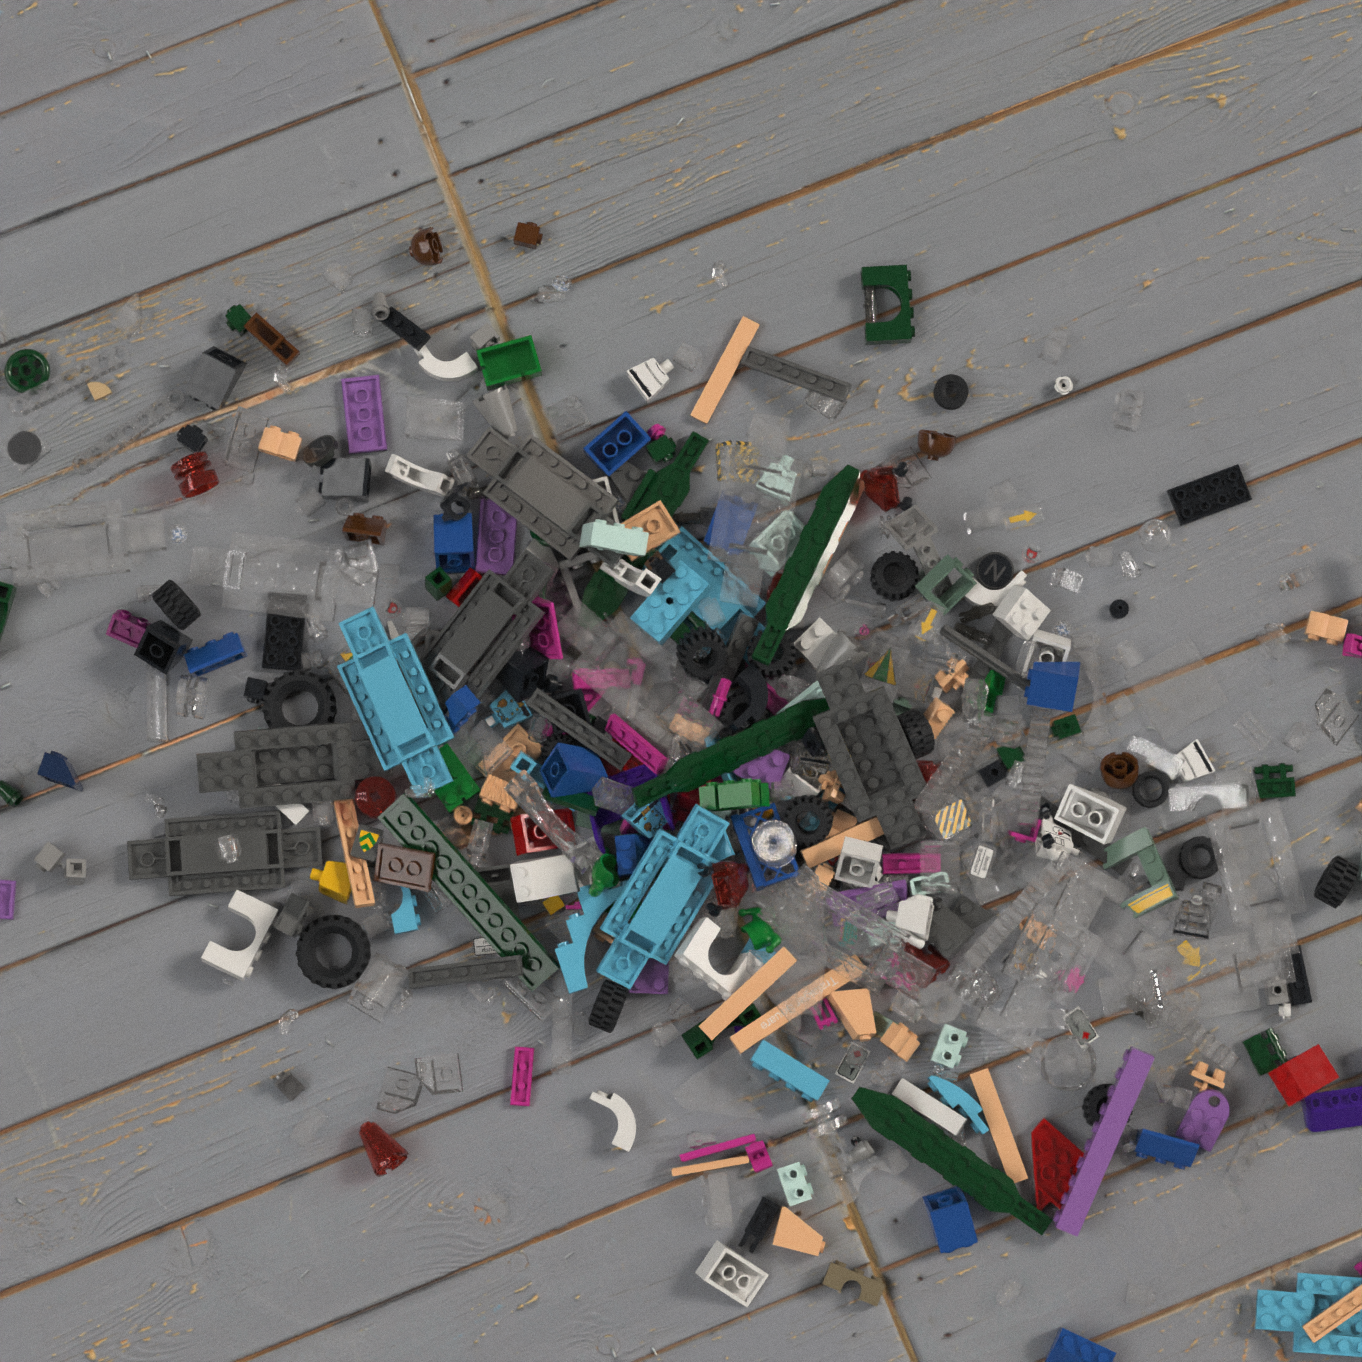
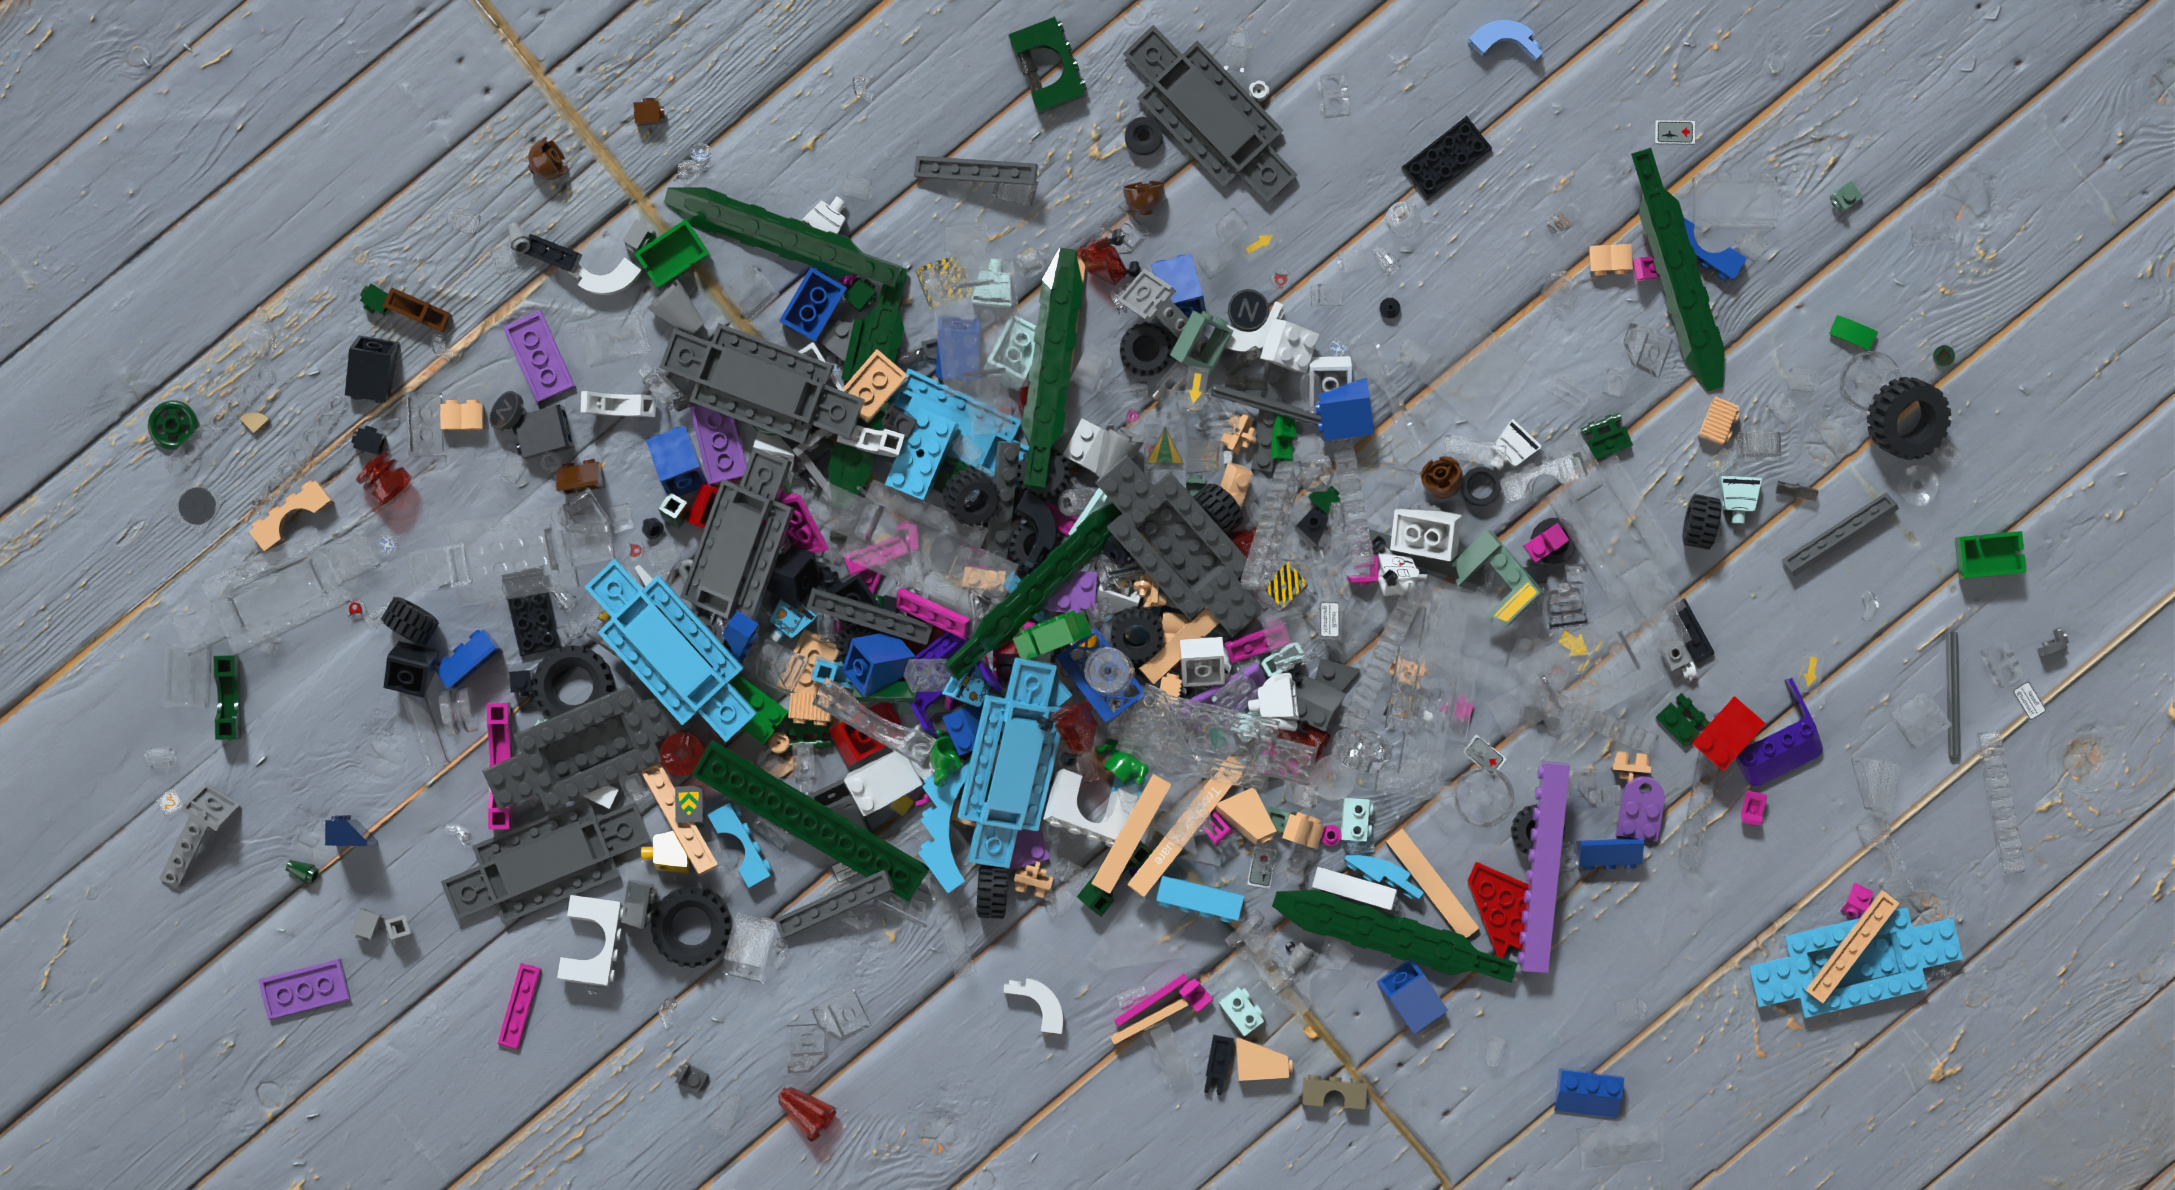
camera: 15 degrees left, 5 degrees up
magenta bracket [106,609,151,648] -> none
clear head [214,834,242,864] -> none
tile [374,842,435,892] -> none
clear bracket [405,777,435,798] -> none
black hair [440,482,470,522] -> none
dark pink tile [510,1047,534,1106] -> none
light aqua wedge [579,519,649,557] -> none
light nougat tile [690,316,760,425] -> none
white slope [695,1240,769,1307] -> none
dark pink axle [708,678,731,717] -> none
clear slope [962,678,989,724] -> none
dark green brick [1050,714,1081,741] -> none
none -> light nougat arch [249,480,334,552]
none -> clear tile [345,599,367,620]
none -> dark pink arch [487,703,513,829]
none -> dark pink tile [497,963,541,1049]
none -> black tile [642,518,664,540]
none -> dark green plate [664,187,902,287]
none -> light nougat hips [1014,861,1054,898]
none -> dark grey piece [1123,25,1297,204]
none -> slope [1151,254,1206,318]
none -> dark pink plate [1321,825,1341,846]
none -> light blue arch [1467,20,1543,61]
none -> dark pink slope [1523,523,1569,563]
none -> dark pink bracket [1740,790,1767,826]

